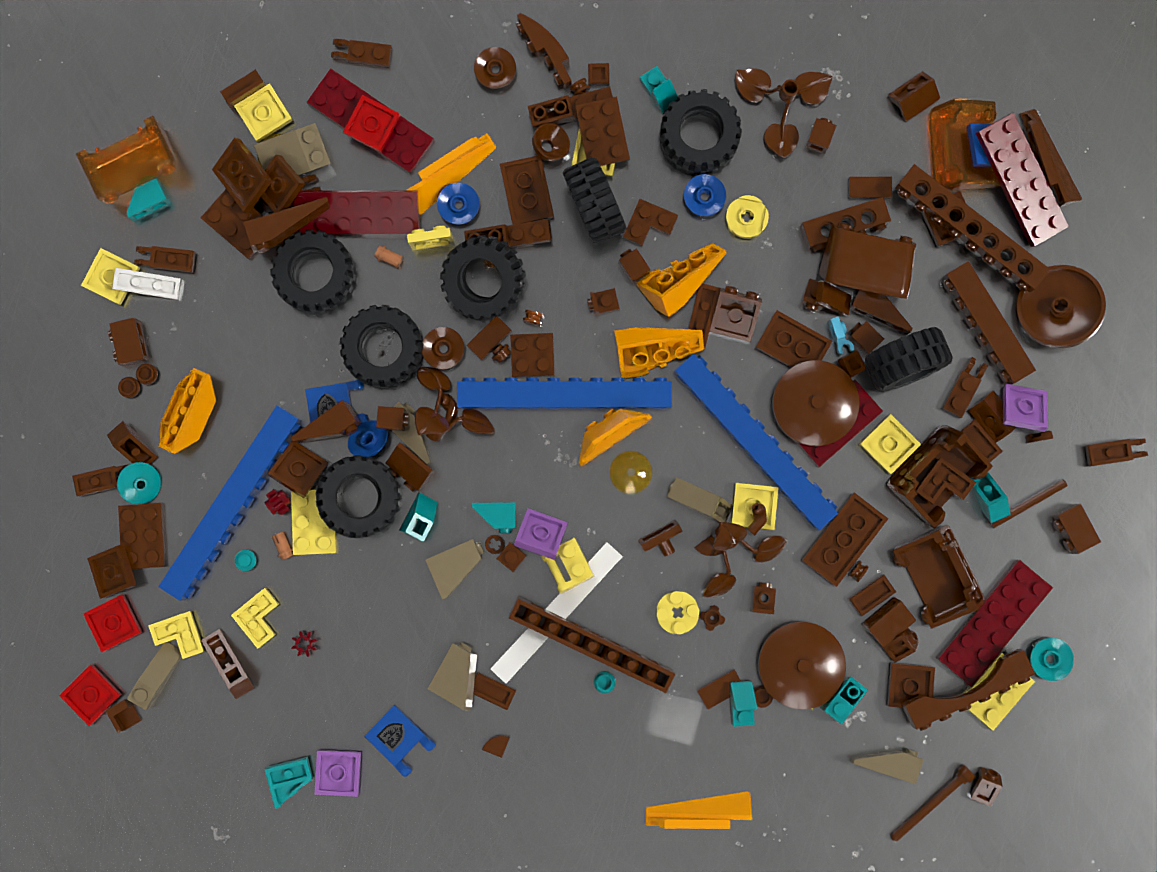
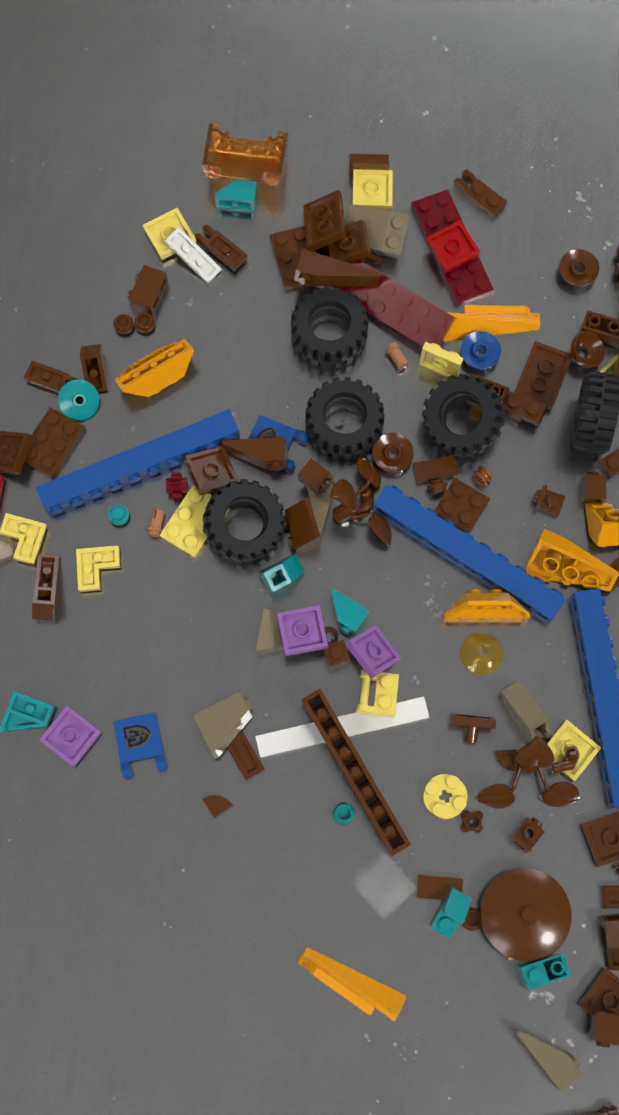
camera: 30 degrees right, 10 degrees down
dark red gear [291,631,319,657] -> none
blue dish [348,420,388,457] -> none
none -> medium lavender plate [277,605,328,657]

